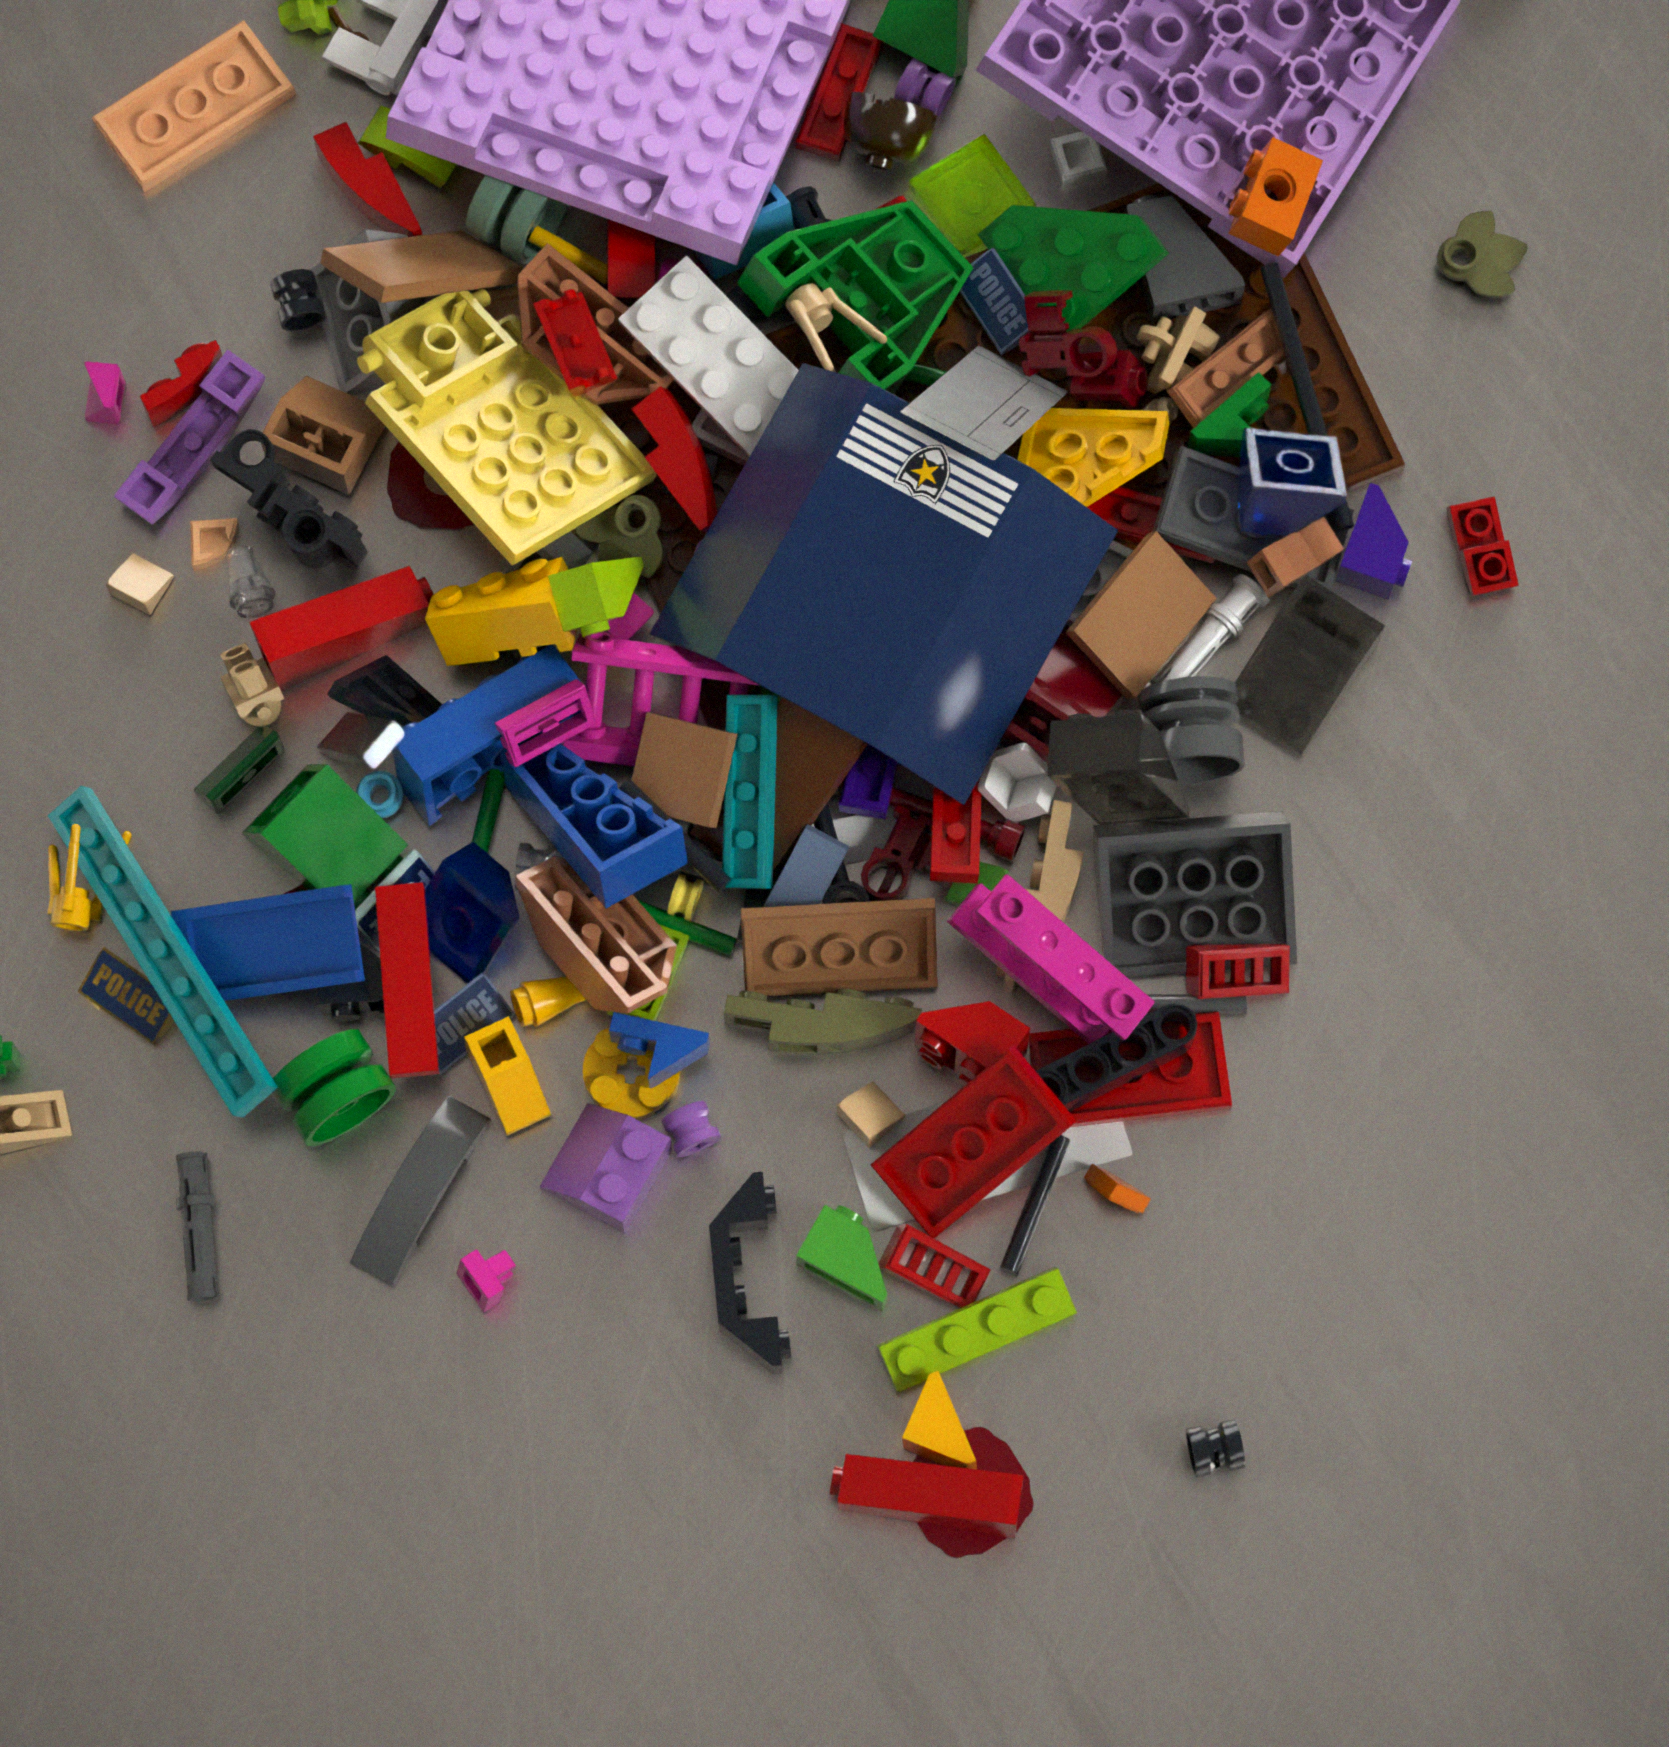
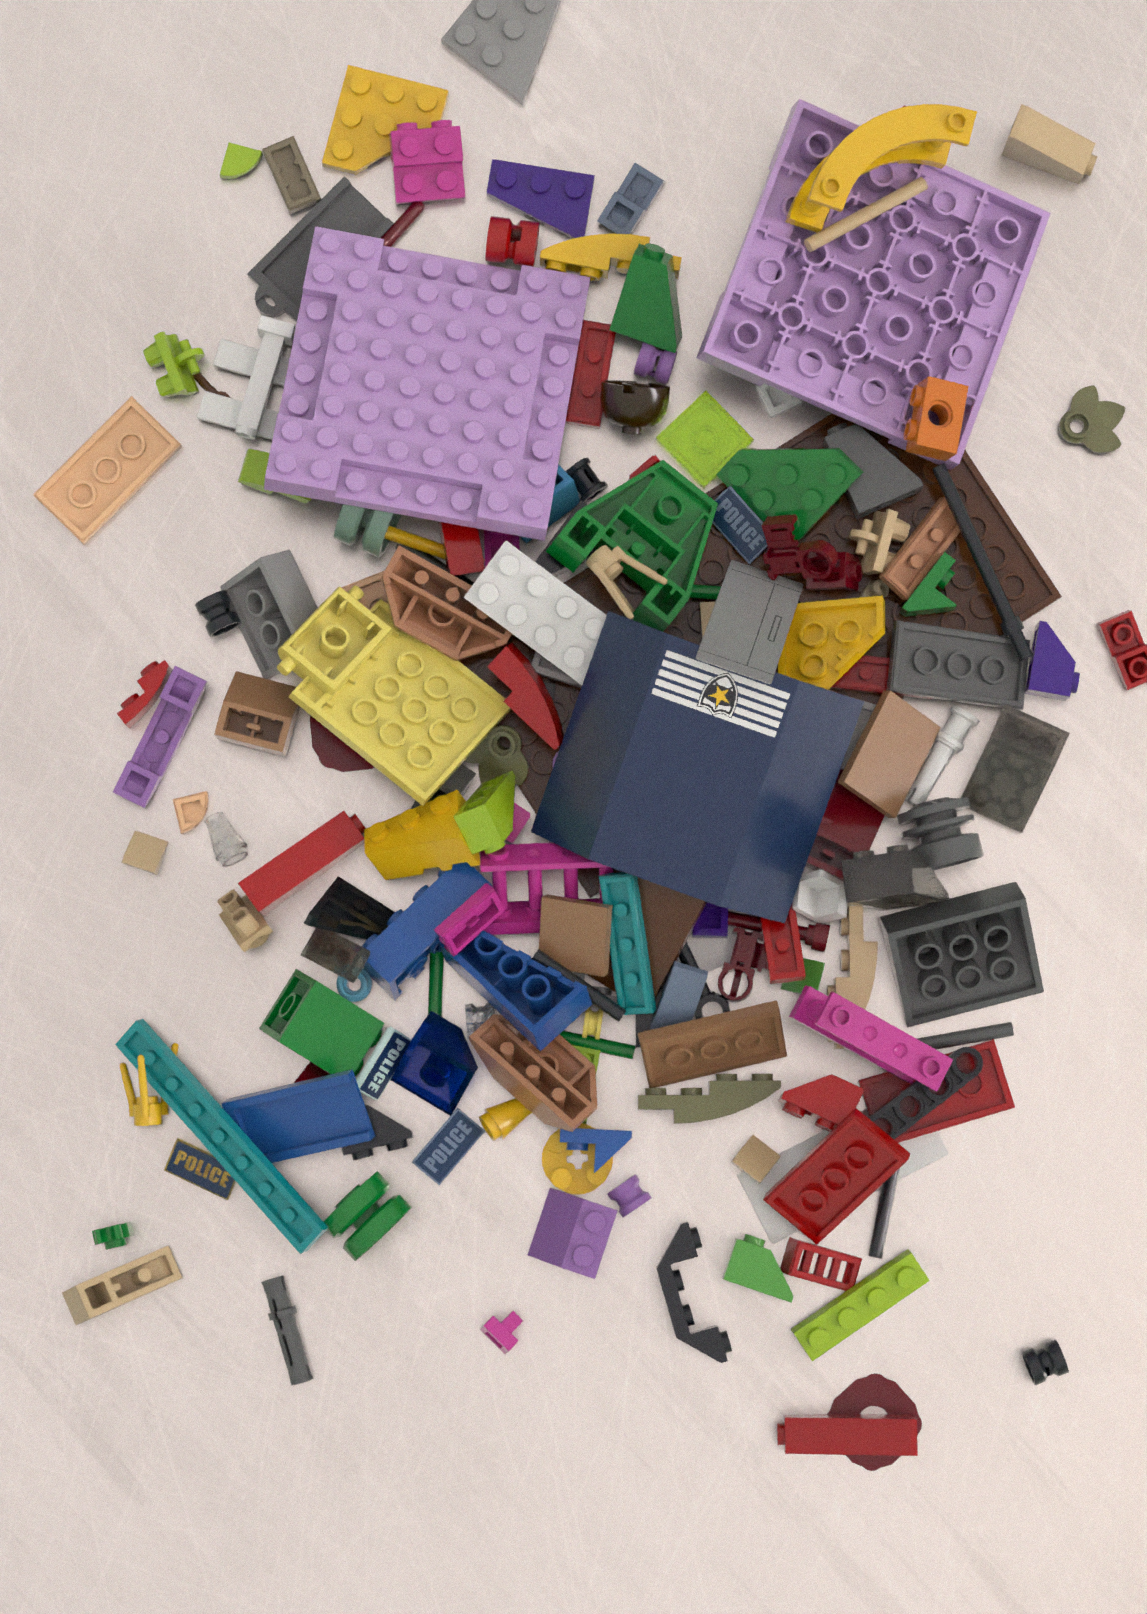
camera: 10 degrees left, 10 degrees up
dark pink slope [84,361,126,425] -> none
dark green slope [194,726,284,814] -> none
black plate [210,429,368,569] -> none
red slope [313,122,422,237] -> none
medium nougat tile [320,230,523,303] -> none
dark grey slope [350,1095,491,1287] -> none
red tile [375,882,439,1079] -> none
yellow slope [464,1016,551,1136] -> none
red hinge [533,289,618,397] -> none
yellow slope [902,1371,977,1469] -> none
orange tile [1084,1163,1151,1213] -> none
red slope [1186,944,1290,999] -> none
clear blue slope [1237,428,1347,535] -> none
nougat leg [1247,517,1344,598] -> none

